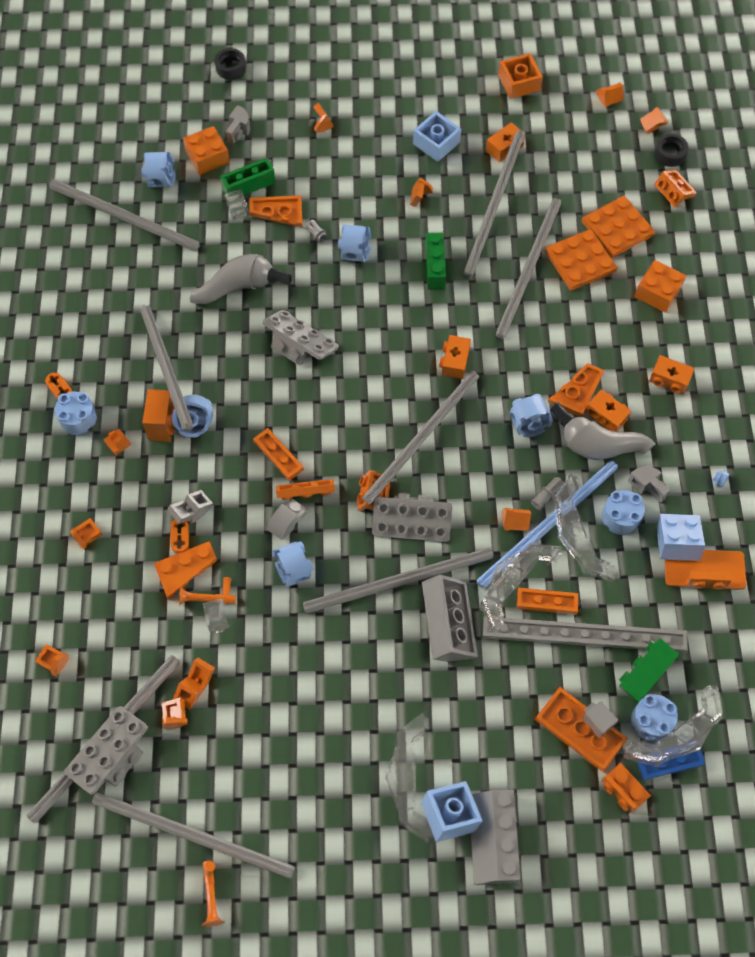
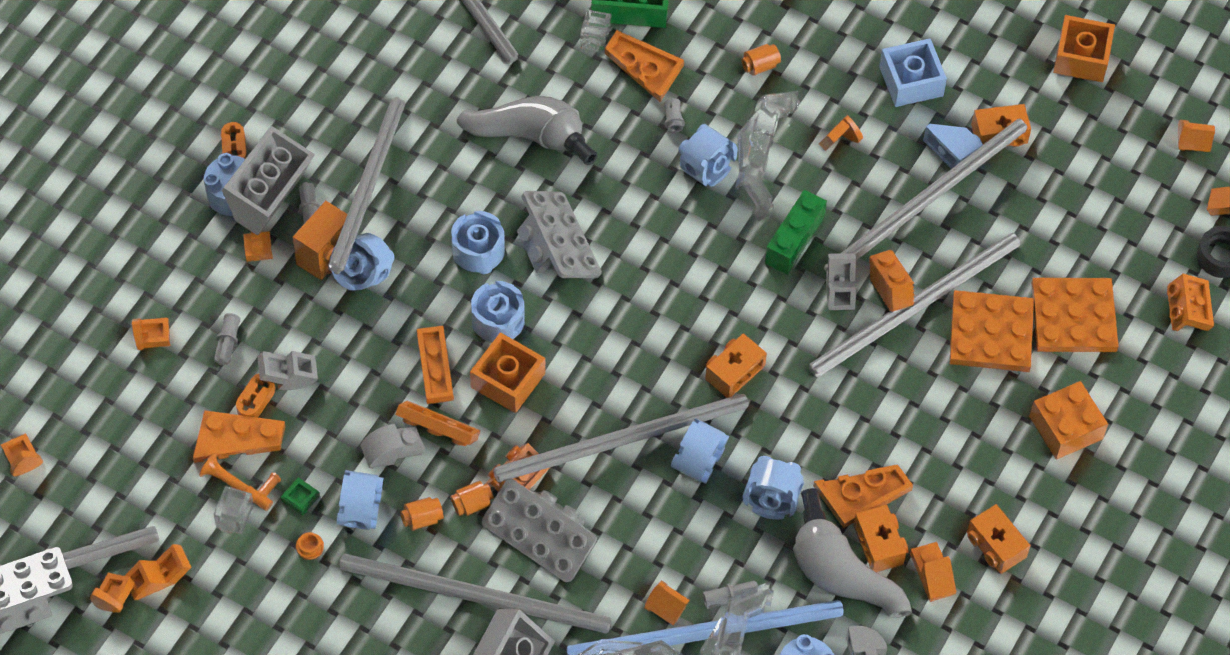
camera: 30 degrees right, 5 degrees down
none -> light grey axle [214,313,241,366]
none -> light grey slope [222,126,315,235]
none -> green tile [281,477,320,516]
none -> orange plate [296,532,324,560]
none -> light grey axle [299,182,320,224]
none -> orange brick [400,497,444,531]
none -> orange brick [450,480,494,516]
none -> light blue brick [451,211,505,274]
none -> orange brick [470,332,545,413]
none -> light blue brick [471,281,525,342]
none -> light blue brick [671,418,729,484]
none -> clear helmet [735,91,800,222]
none -> orange brick [741,44,781,76]
none -> light grey brick [826,253,856,310]
none -> orange brick [869,250,915,312]
none -> orange slope [910,542,956,602]
none -> light blue slope [923,124,983,169]

